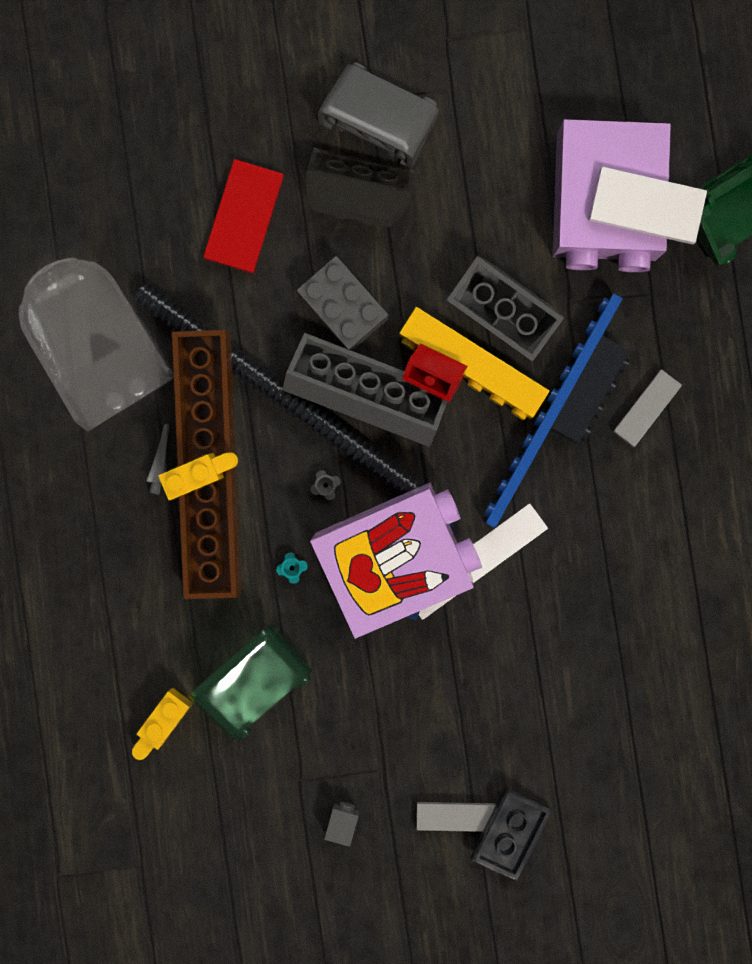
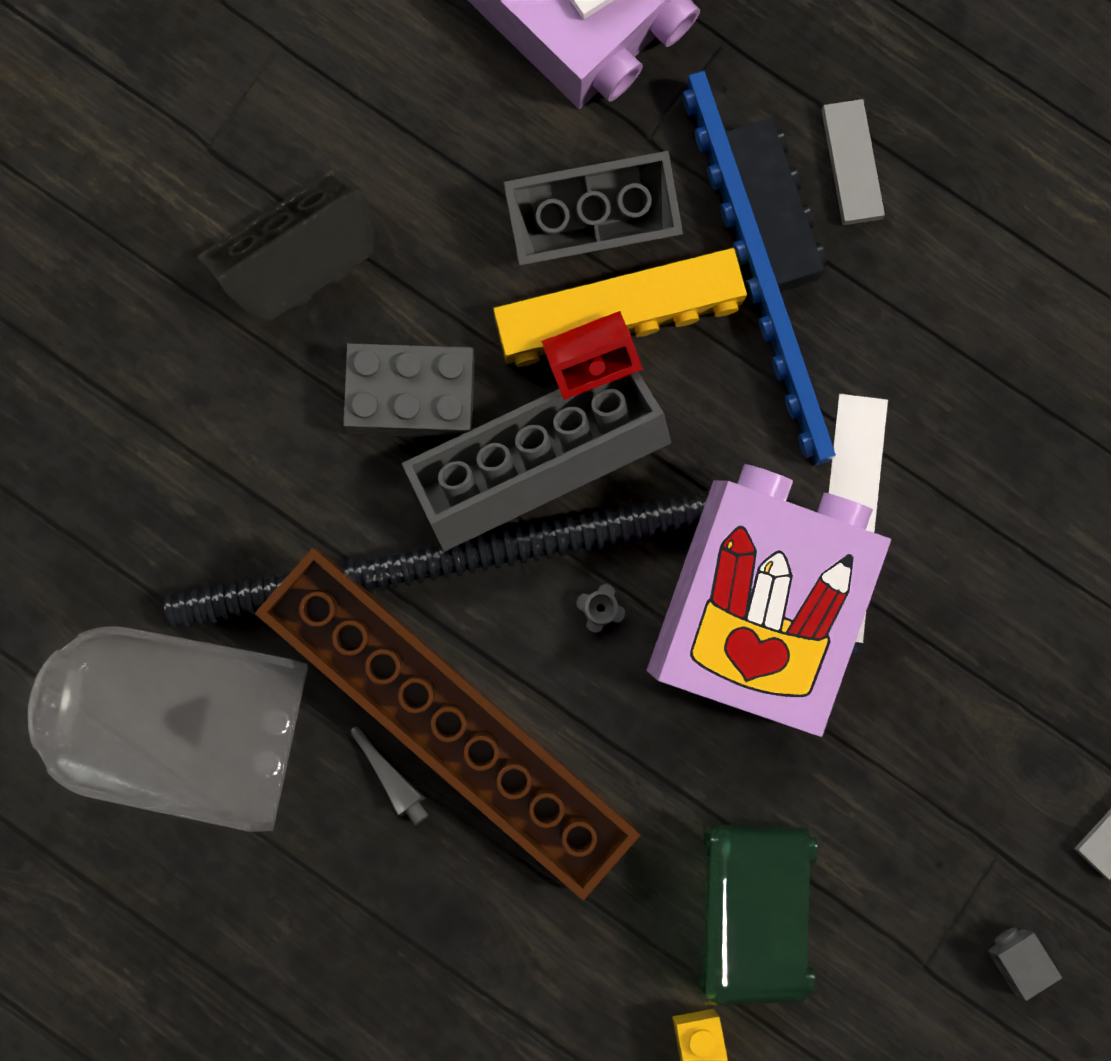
camera: 50 degrees left, 5 degrees down
yellow brick [158,452,238,500] -> none
red tile [203,159,284,274] -> none
teal plate [276,553,307,584] -> none
dark grey windscreen [318,62,439,169] -> none

